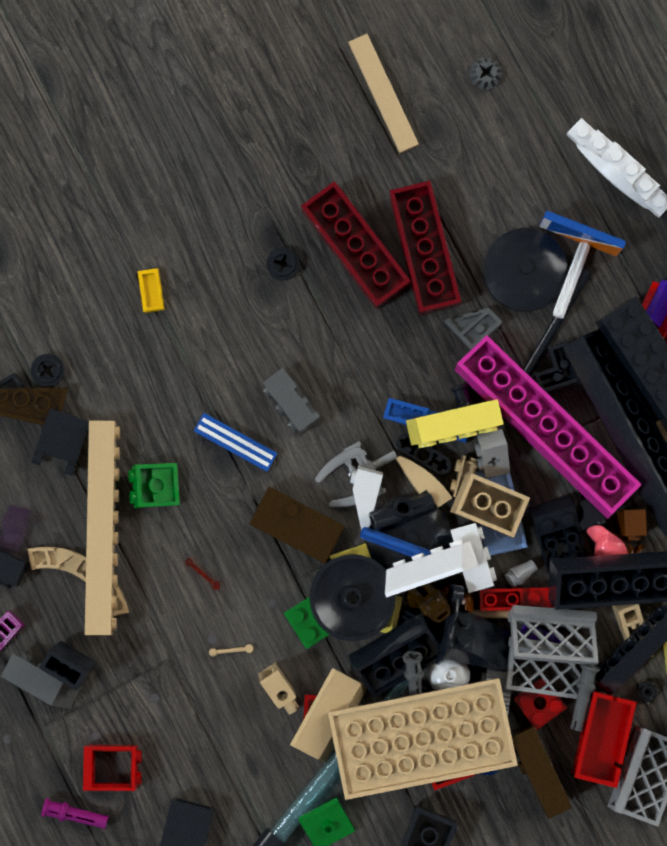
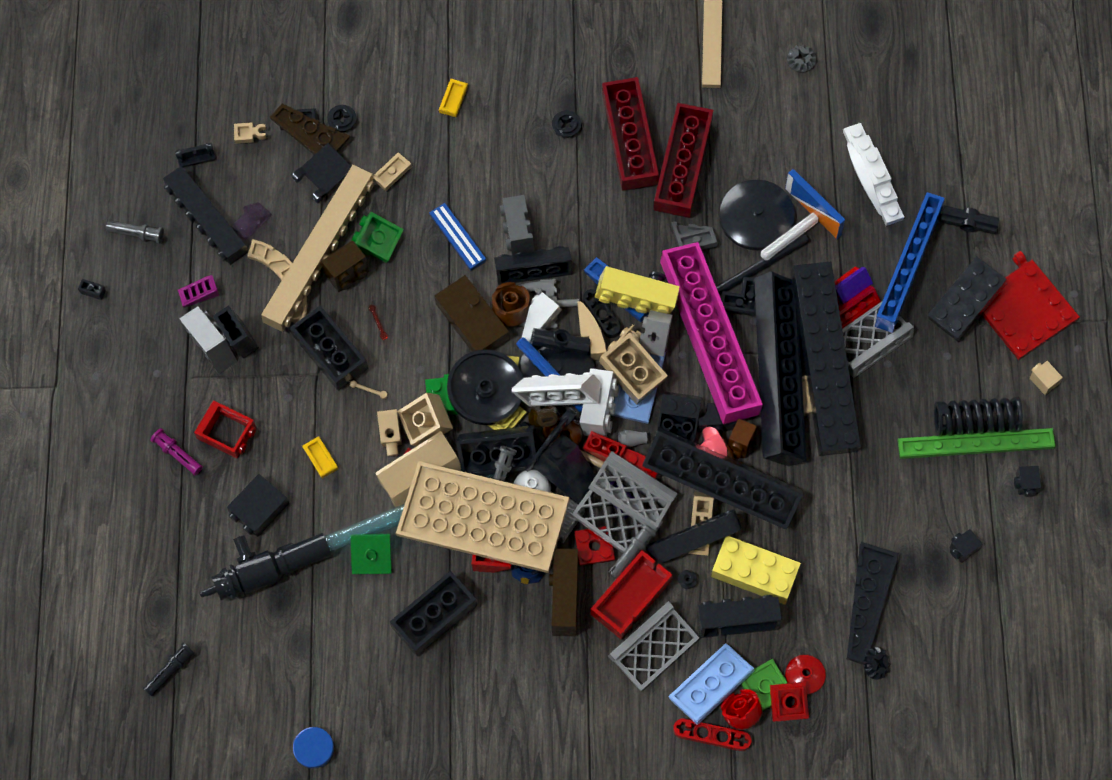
camera: 25 degrees right, 15 degrees down
none -> black brick [290,306,368,391]
none -> yellow tile [302,436,338,479]
none -> dark brown brick [322,240,369,292]
none -> tan plate [373,153,412,191]
none -> tan brick [397,393,453,446]
none -> reddish brown brick [492,282,530,327]
none -> black slope [494,246,572,285]

